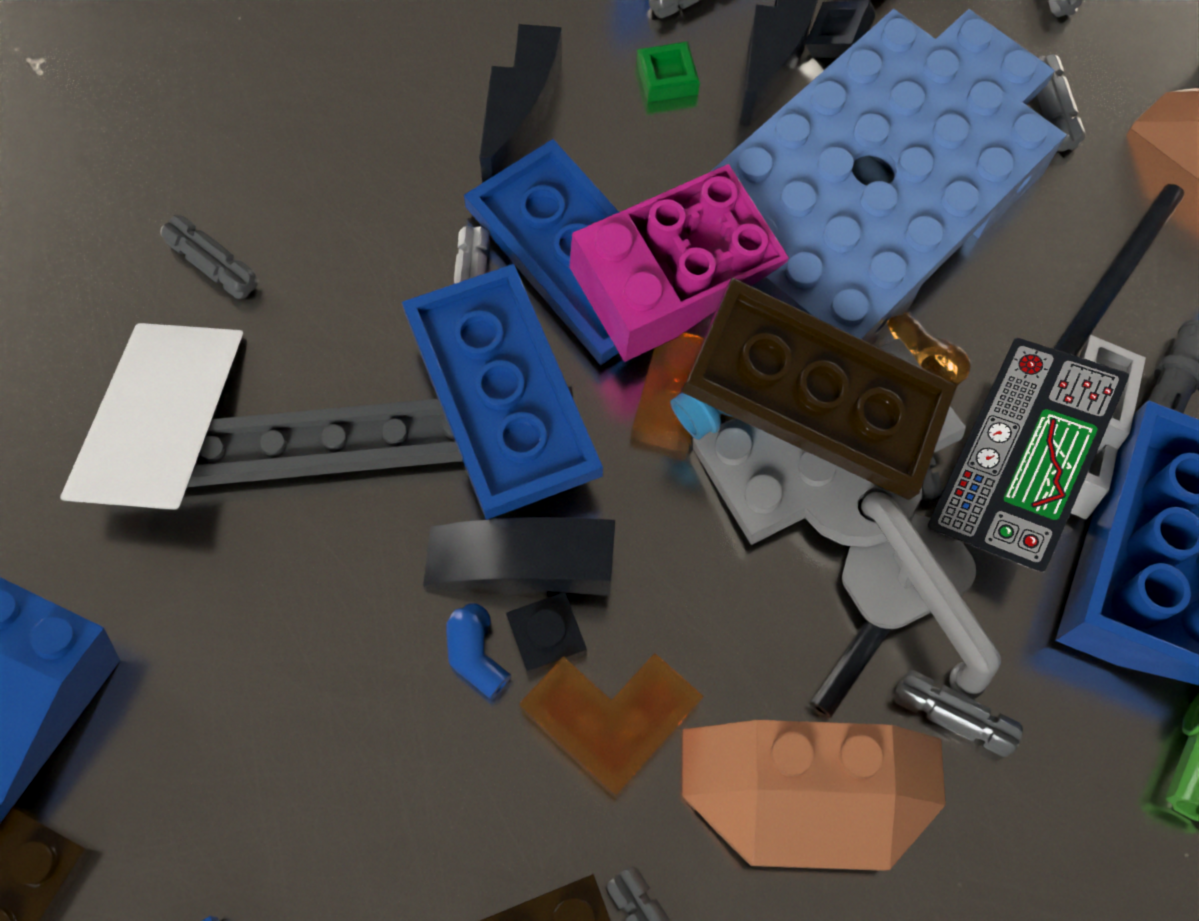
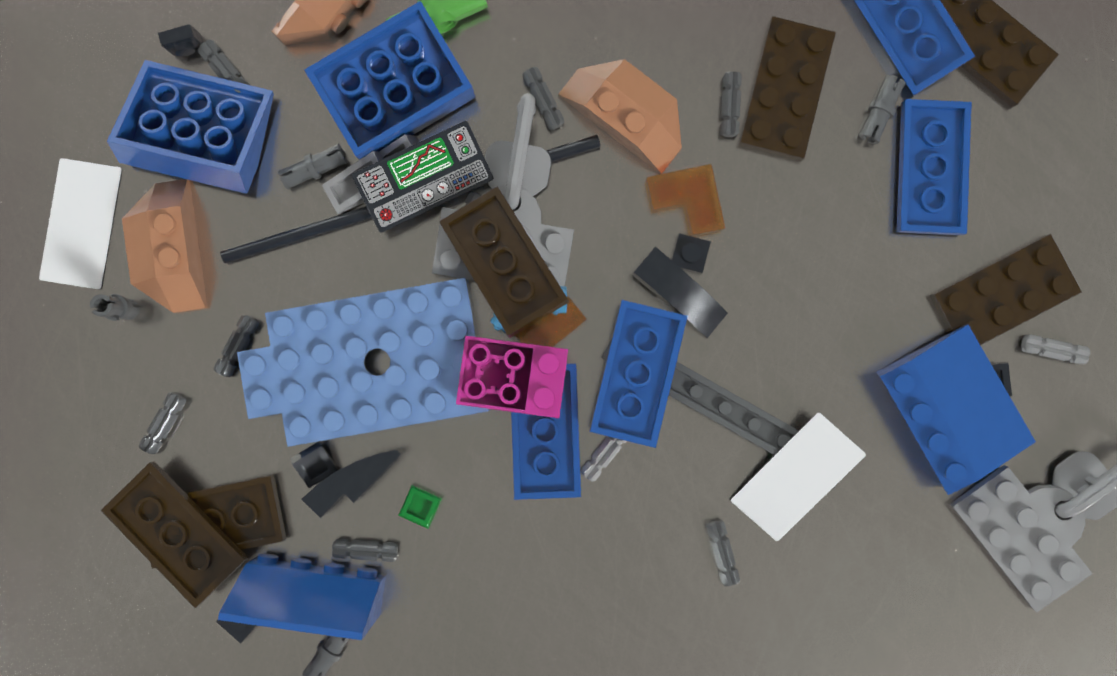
camera: 140 degrees left, 20 degrees up
blue arm [446,603,511,700] -> none
black slope [479,24,562,183] -> none
clear orange animal [887,311,971,386] -> none

